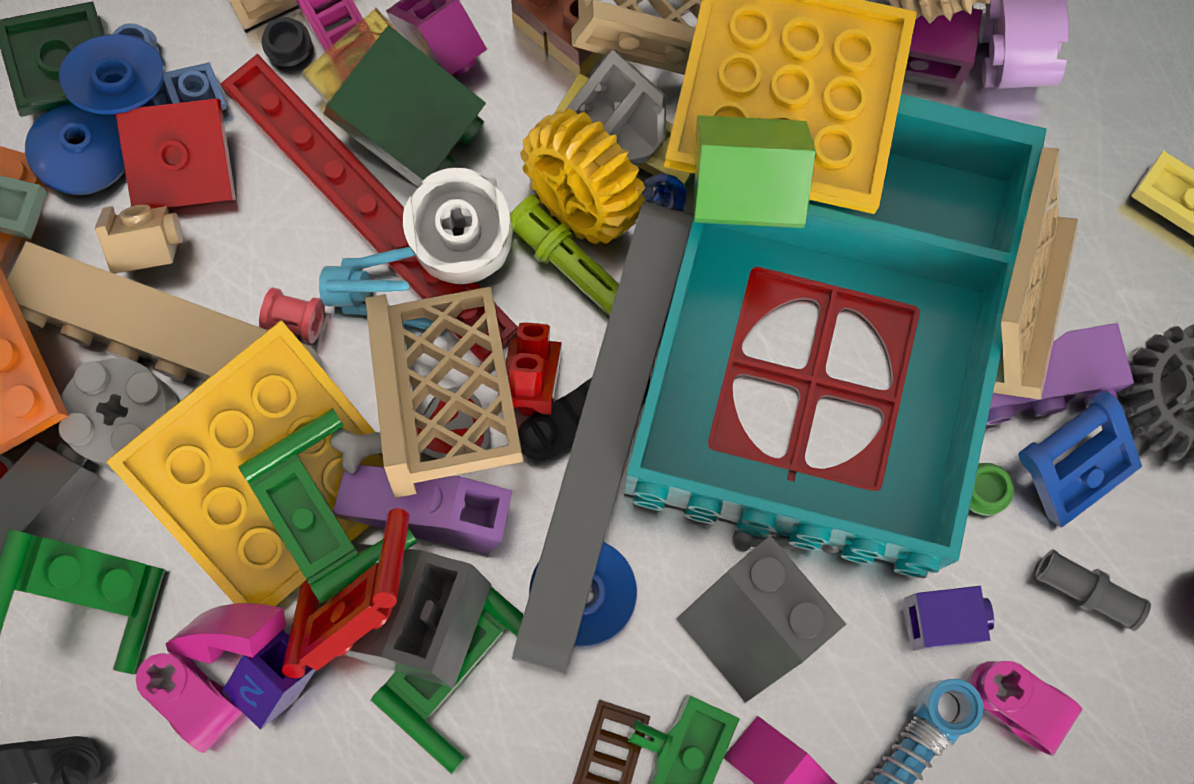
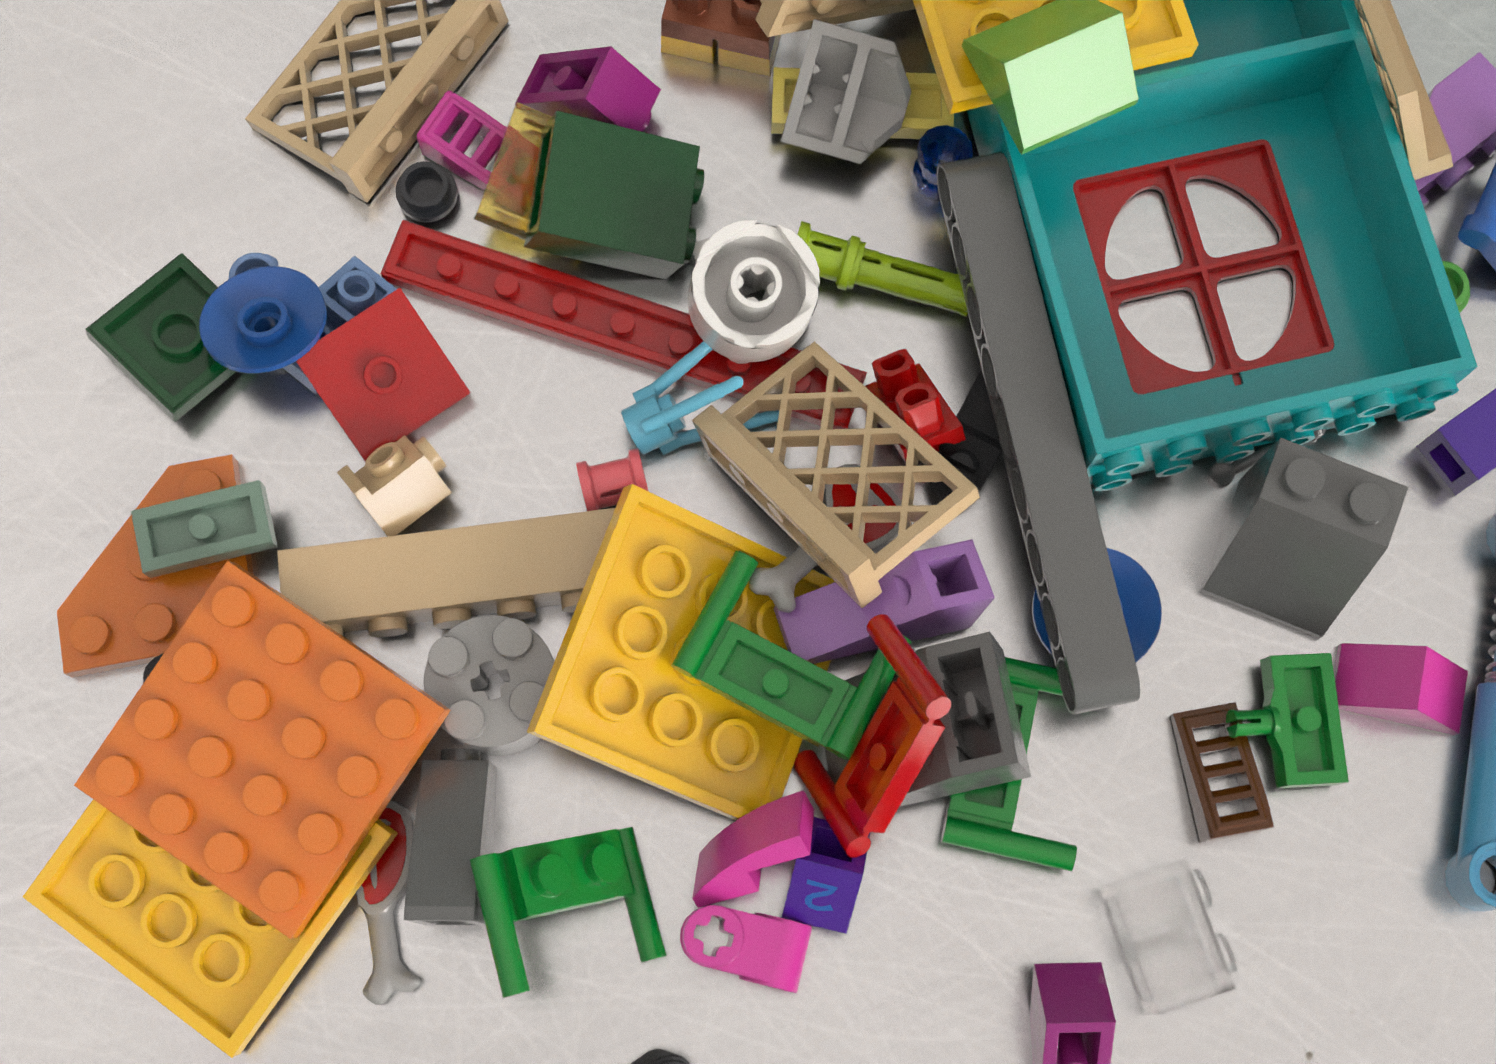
camera: 30 degrees left, 0 degrees up
blue dish [25,104,125,195] -> none
yellow gear [520,108,645,244] -> none

